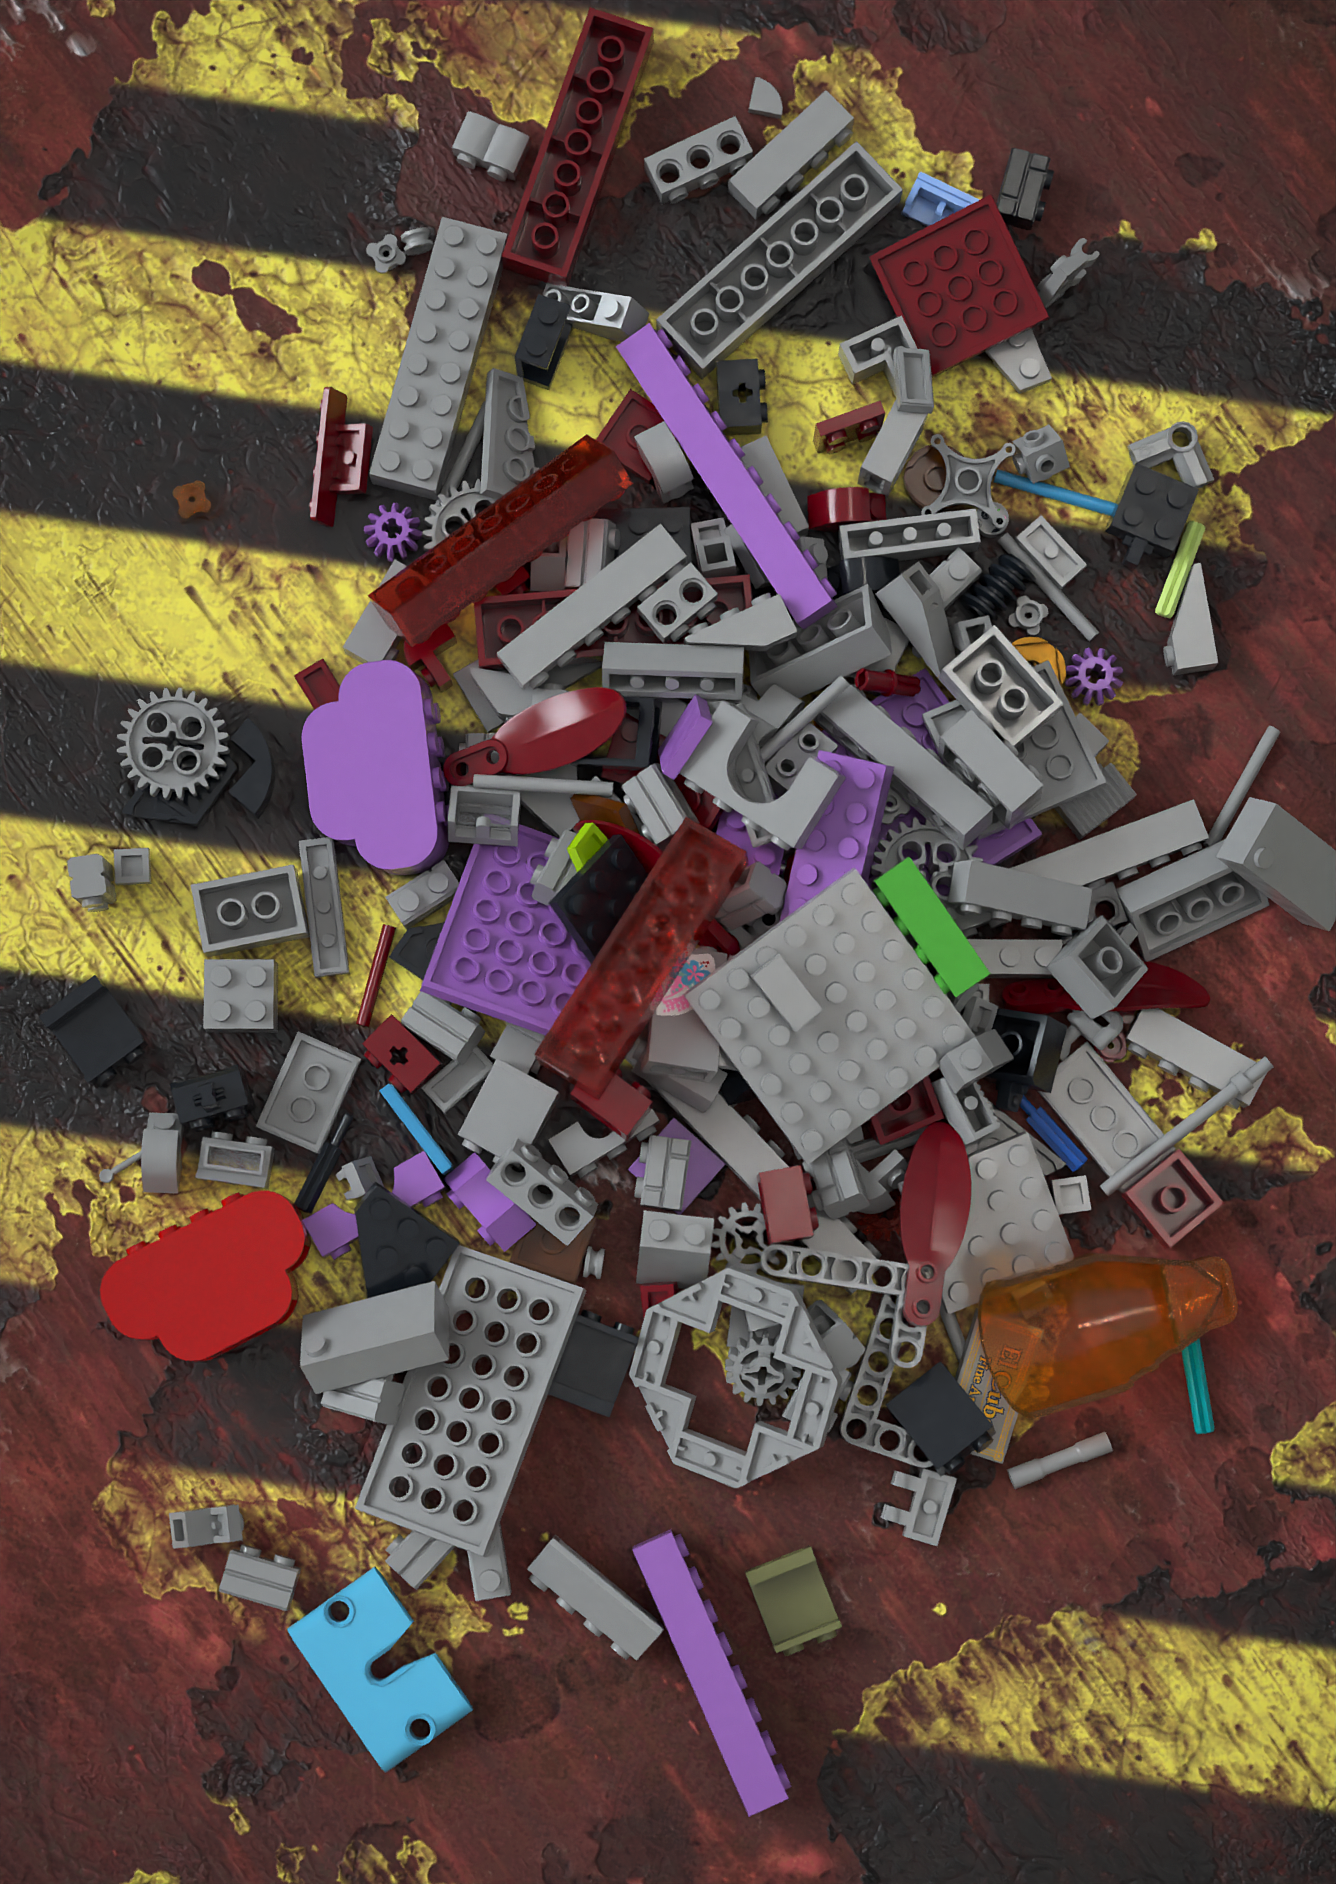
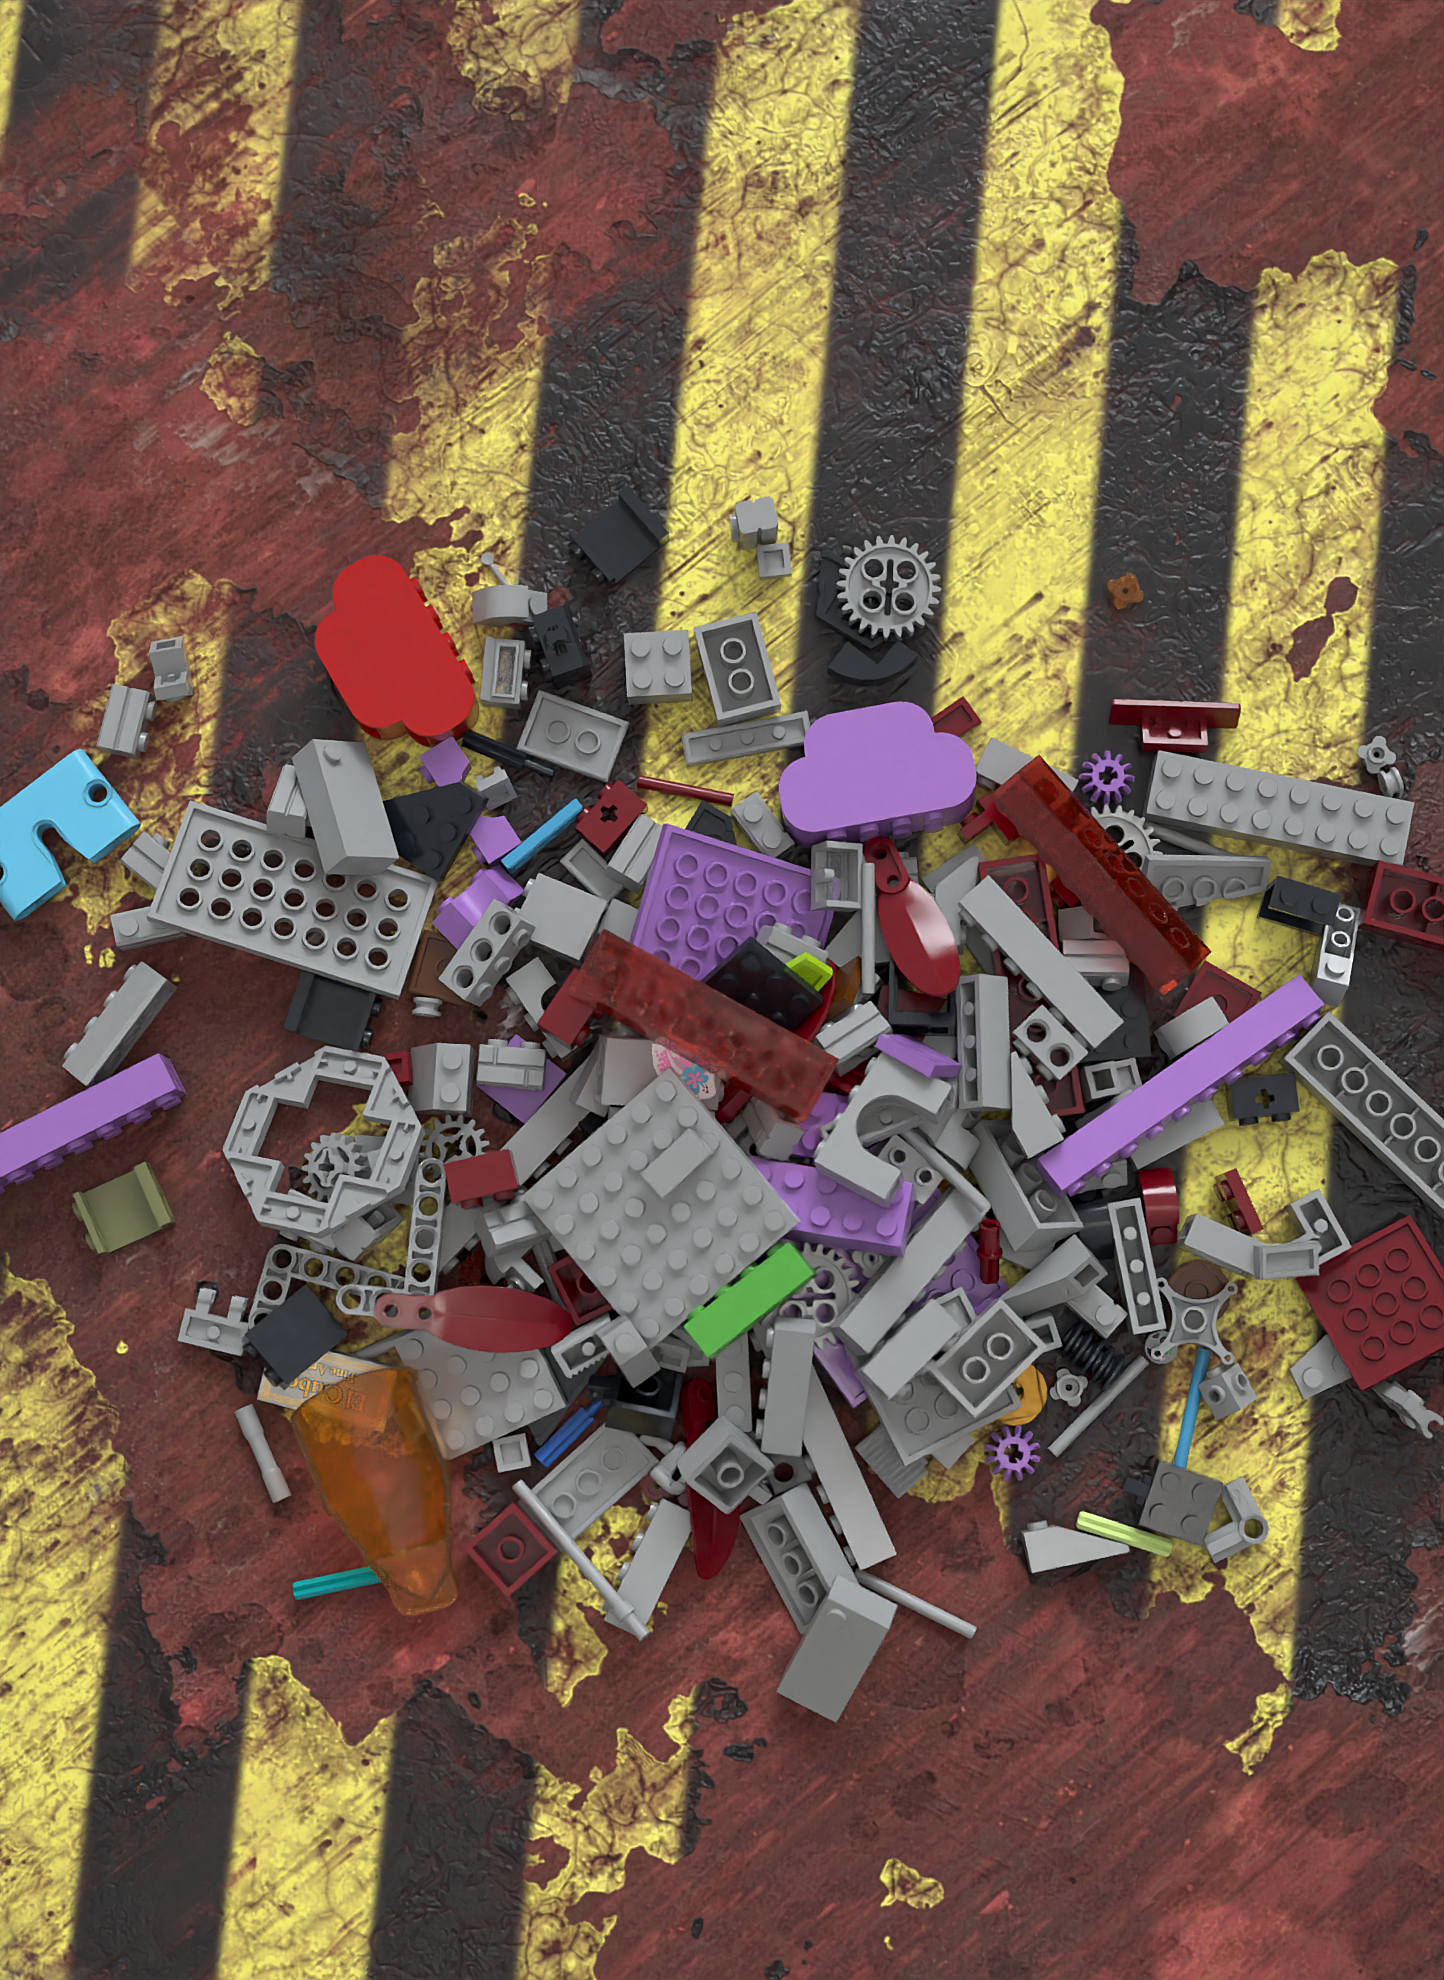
camera: 90 degrees right, 0 degrees up
light grey plate [1015,515,1087,590] -> none

